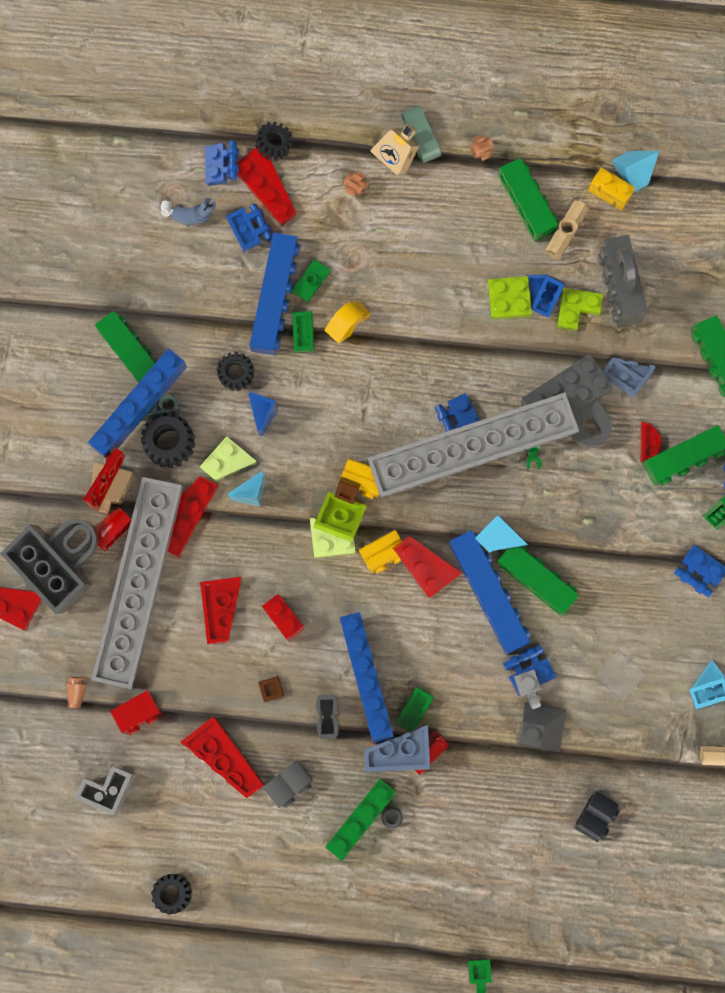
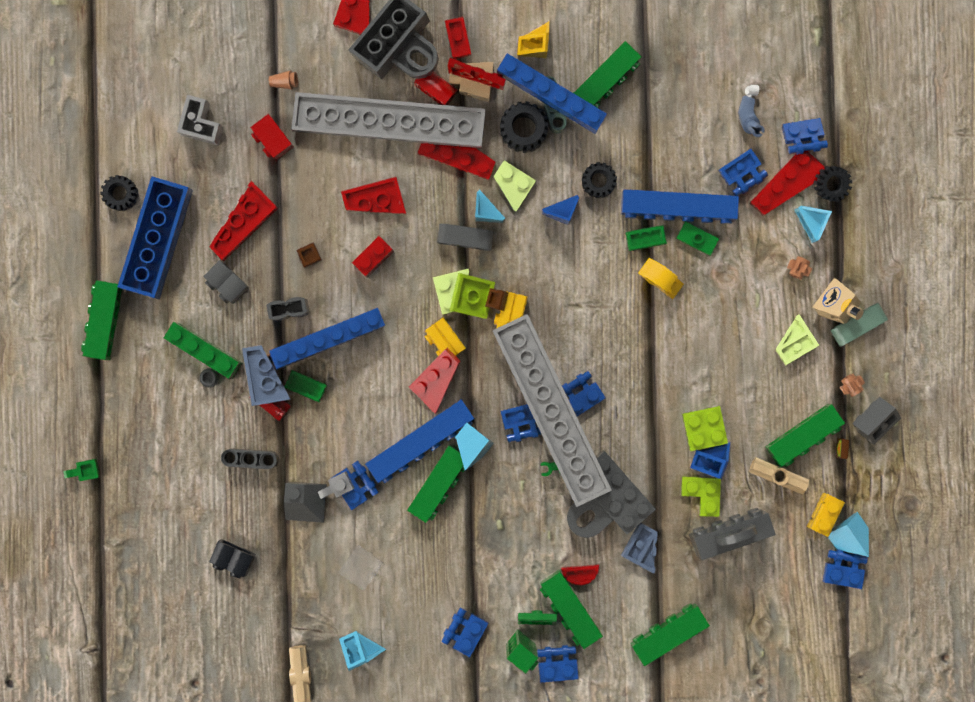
camera: 80 degrees right, 10 degrees up
none -> green brick [81,280,123,360]
none -> blue brick [117,176,193,300]
none -> dark grey beam [221,448,279,469]
none -> dark grey beam [437,224,494,251]
none -> red plate [445,17,471,59]
none -> blue plate [501,404,541,443]
none -> yellow slope [517,21,549,58]
none -> green plate [517,610,557,625]
none -> yellowish green wing [775,315,819,366]
none -> medium azure slope [794,206,832,243]
none -> blue plate [822,549,868,589]
none -> reddish brown tile [836,438,849,459]
none -> dark grey brick [852,397,901,445]

